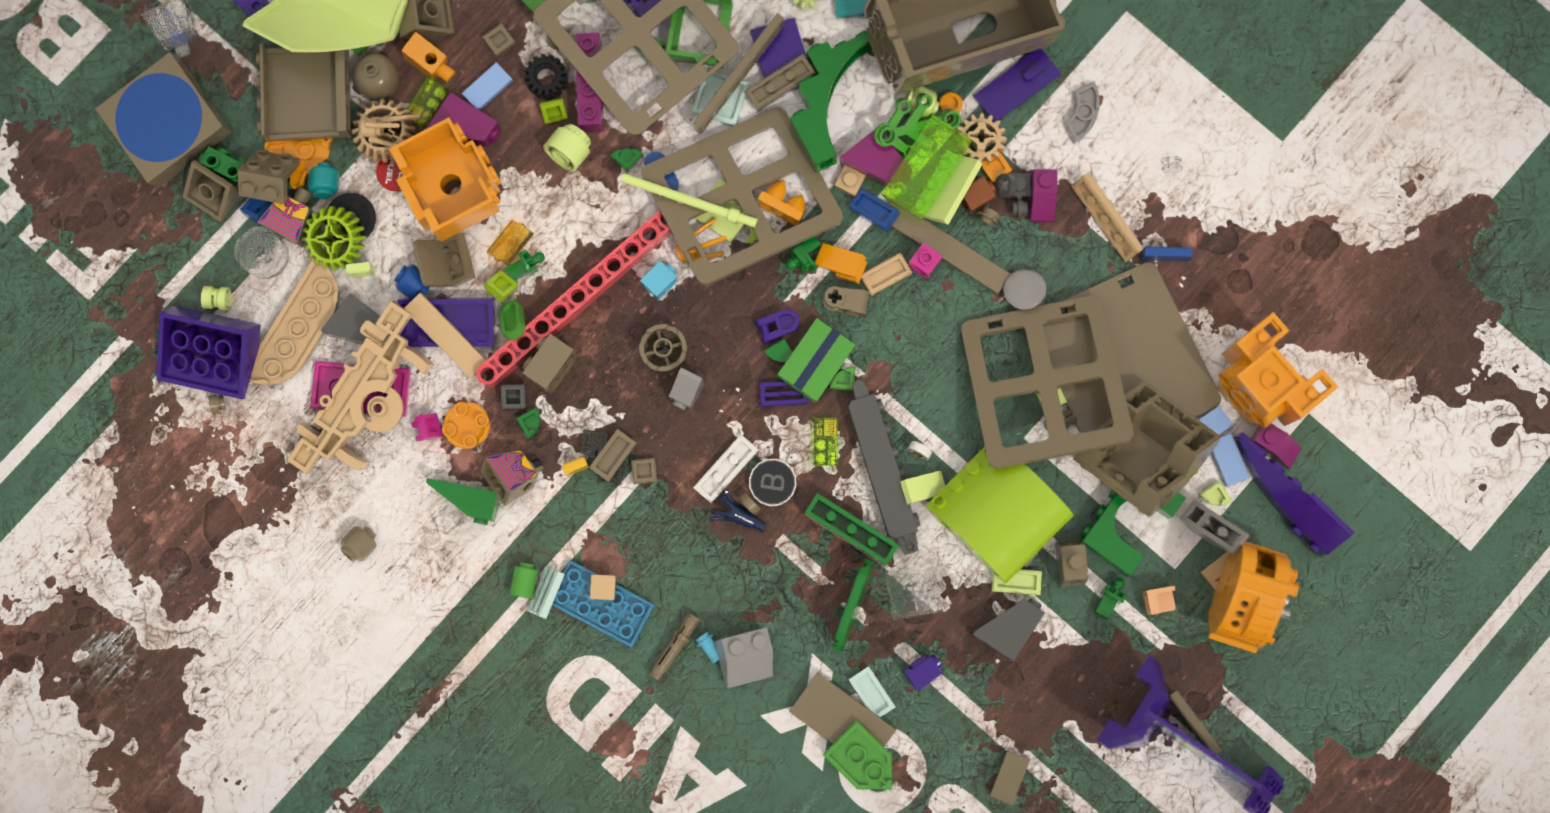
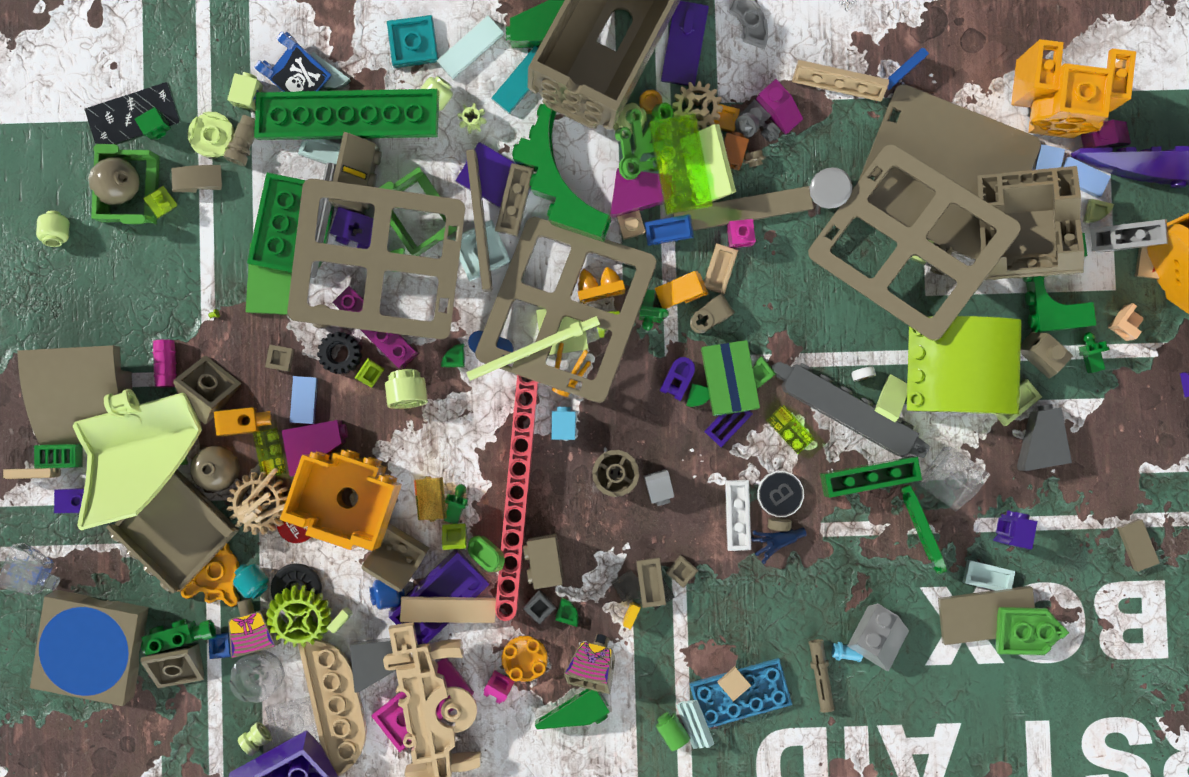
camera: 45 degrees left, 5 degrees up
dark tan bracket [238,150,300,204] -> none

